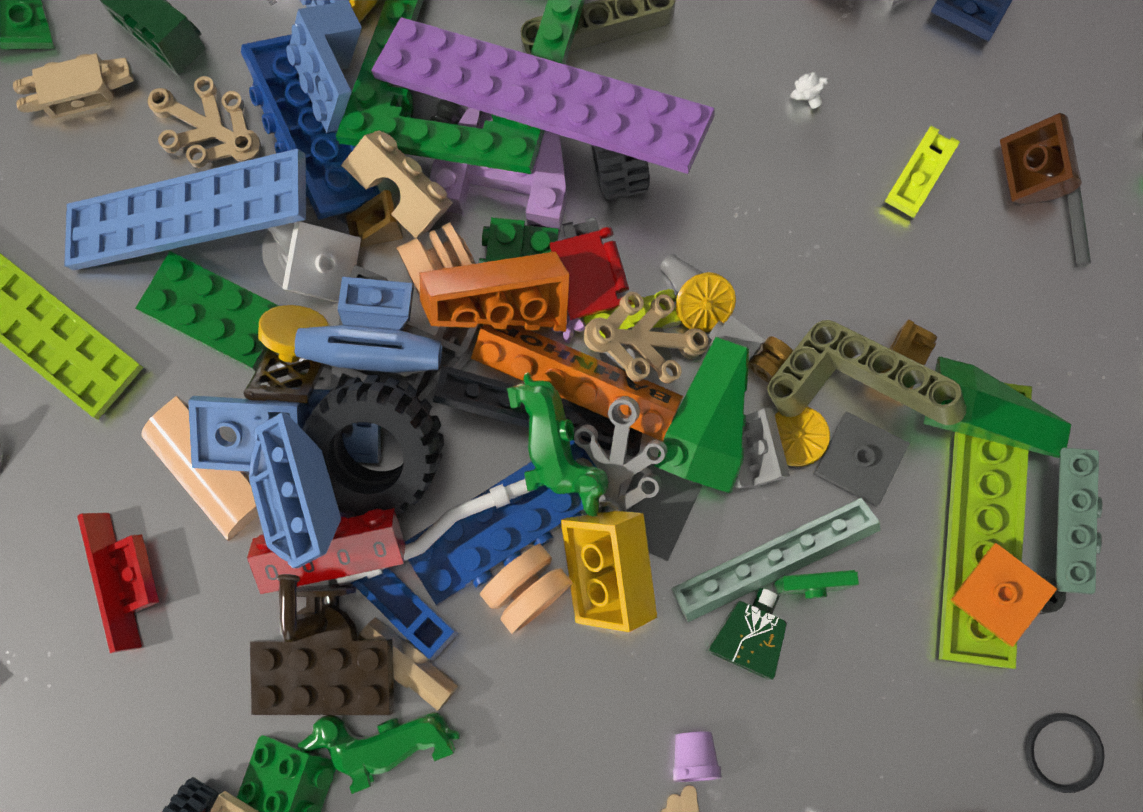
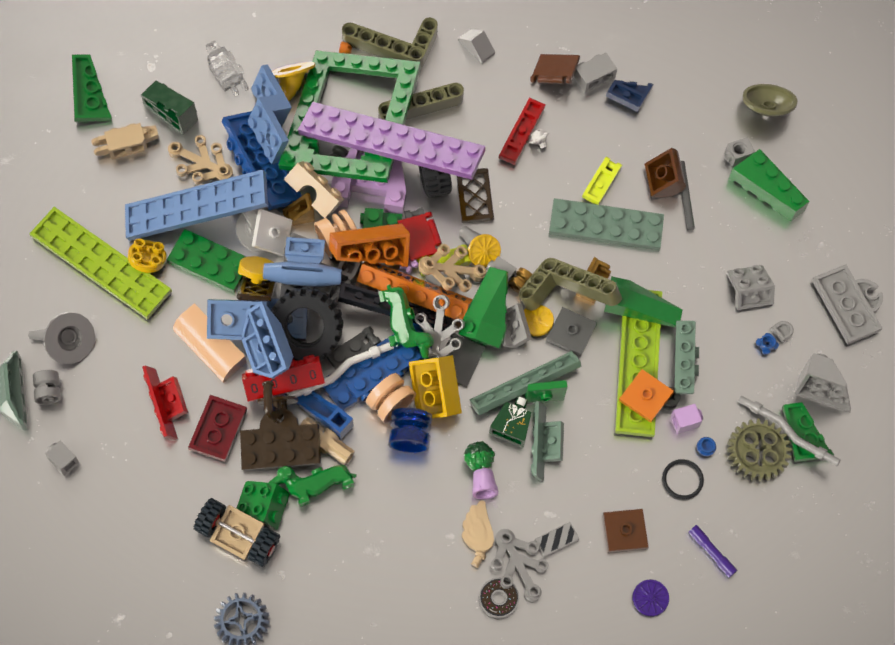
camera: 10 degrees left, 10 degrees down
none -> yellow tile [127,238,166,273]
none -> dark red plate [188,395,247,462]
none -> dark grey plate [326,326,382,370]
none -> clear blue wheel [388,408,433,453]
none -> dark brown window [457,168,494,223]
none -> green piece [464,441,495,471]
none -> red plate [498,97,546,165]
none -> sand green bracket [531,401,564,481]
none -> sand green plate [549,198,664,251]
none -> lavender brick [670,404,703,434]
none -> blue plate [696,437,716,456]

